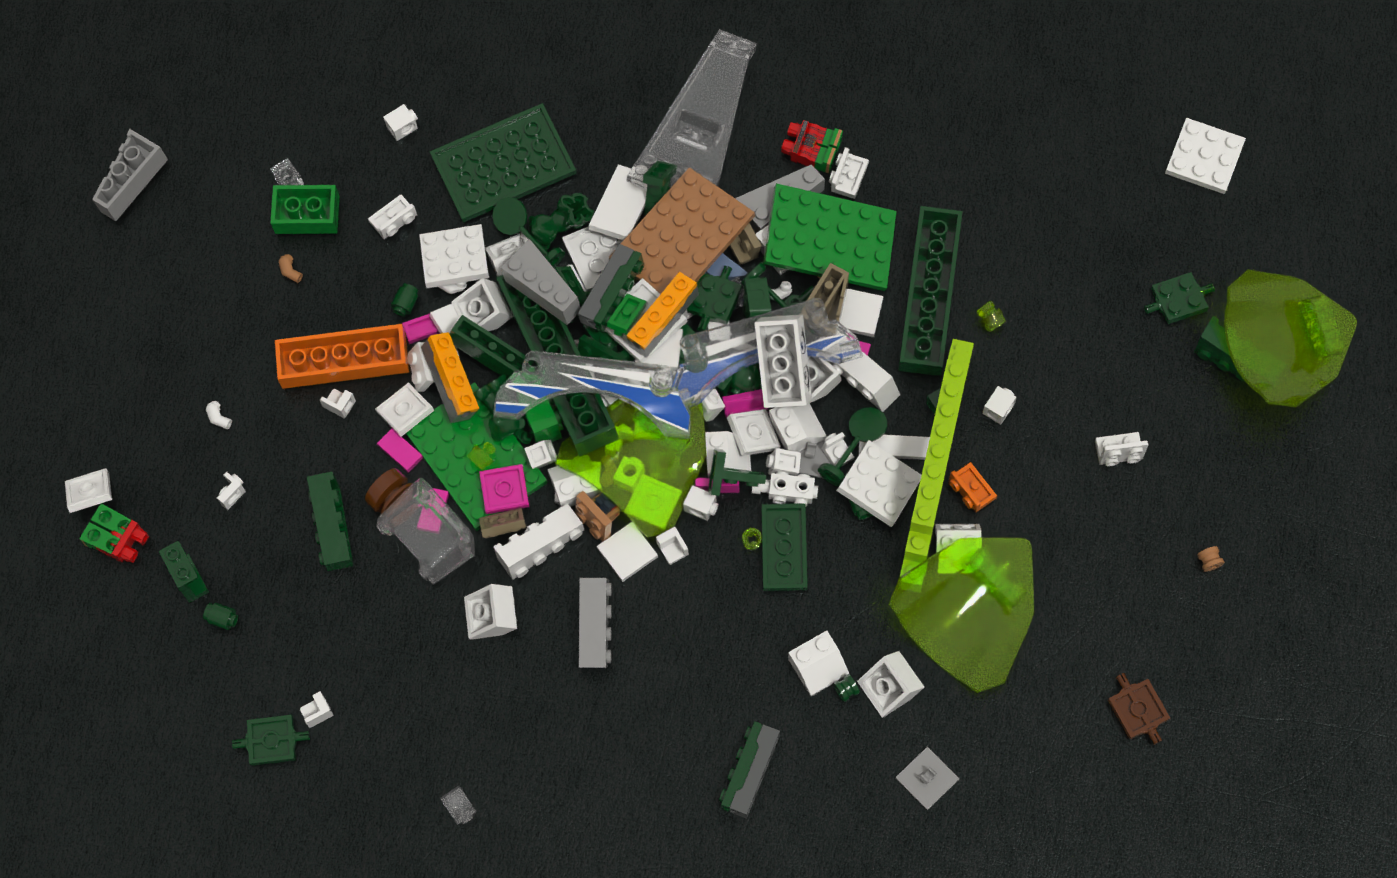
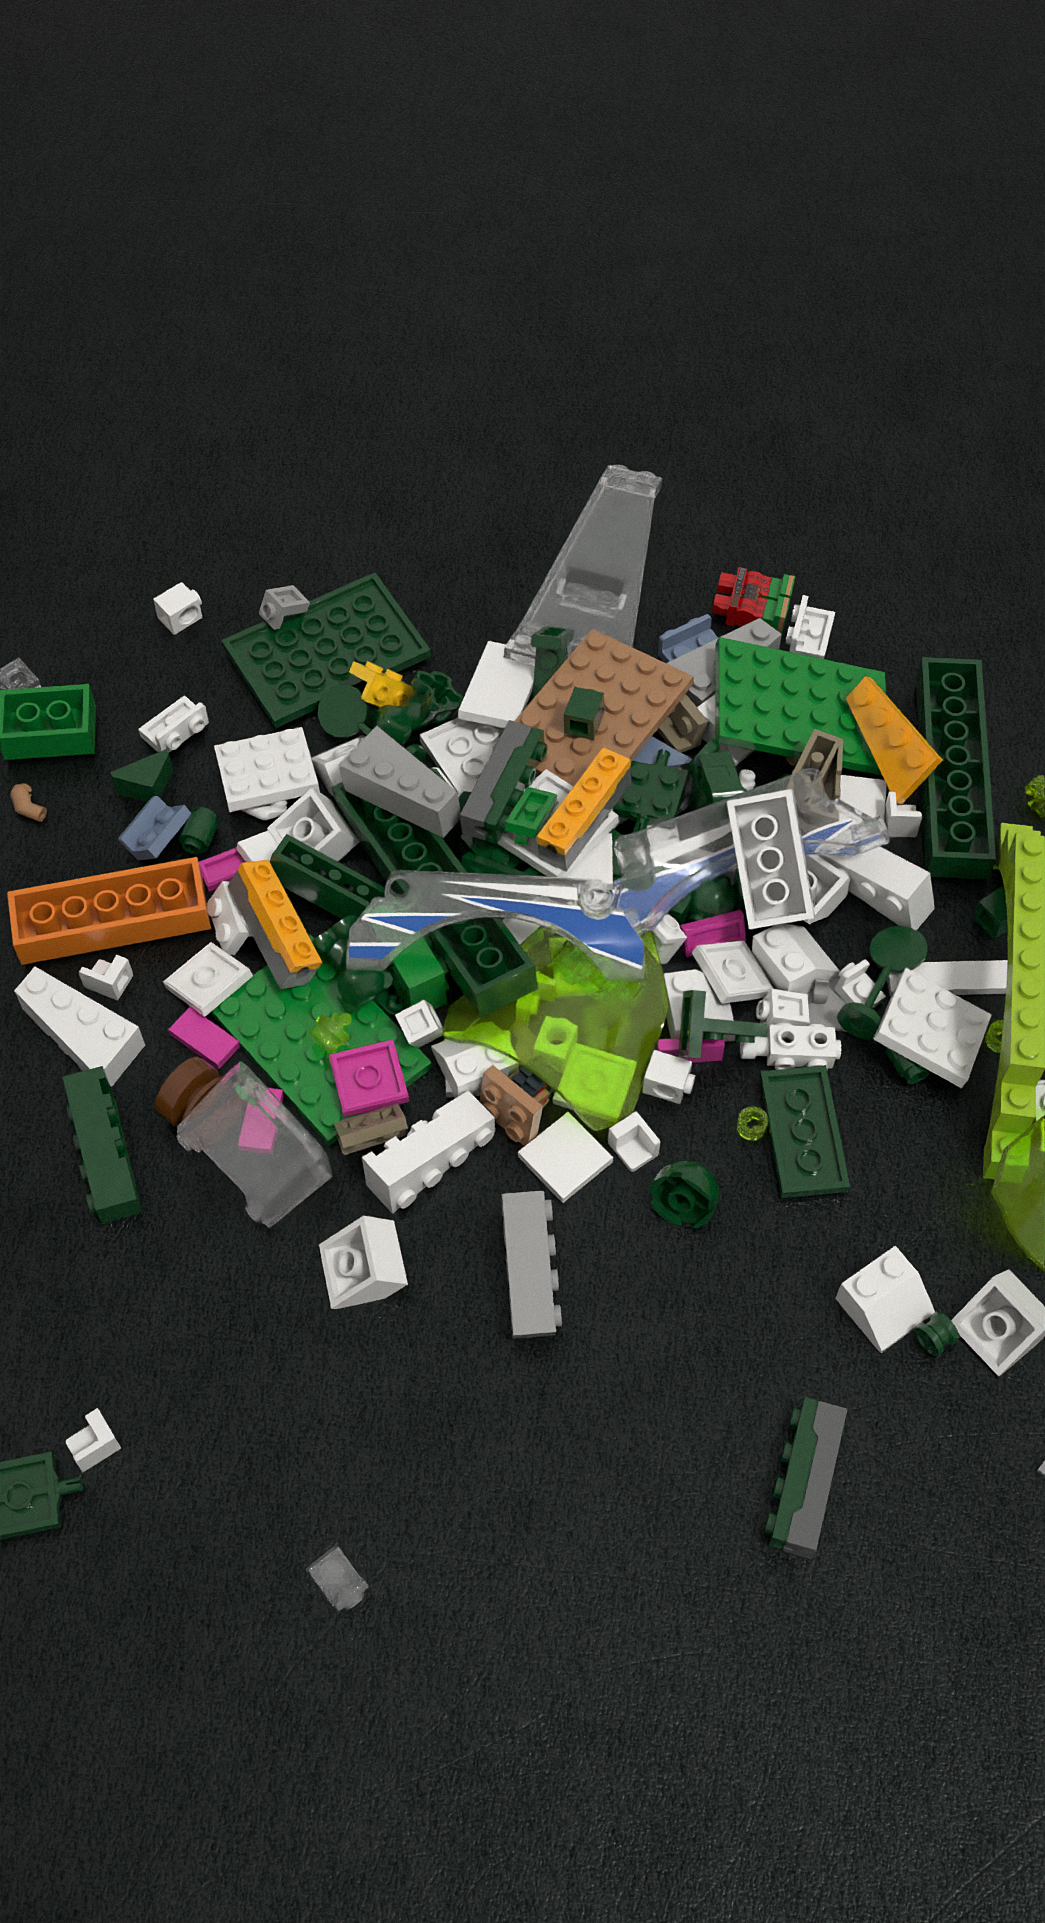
camera: 10 degrees left, 10 degrees down
none -> white wedge [14,967,145,1087]
none -> dark green slope [110,749,173,802]
none -> sand blue bracket [118,796,191,860]
none -> light grey bracket [259,585,310,630]
none -> yellow bracket [349,661,413,707]
none -> dark green brick [564,686,604,740]
none -> dark green cylinder [649,1159,719,1228]
none -> sand blue bracket [658,614,718,663]
none -> light orange wing [846,676,943,804]
none -> white panel [884,792,922,837]

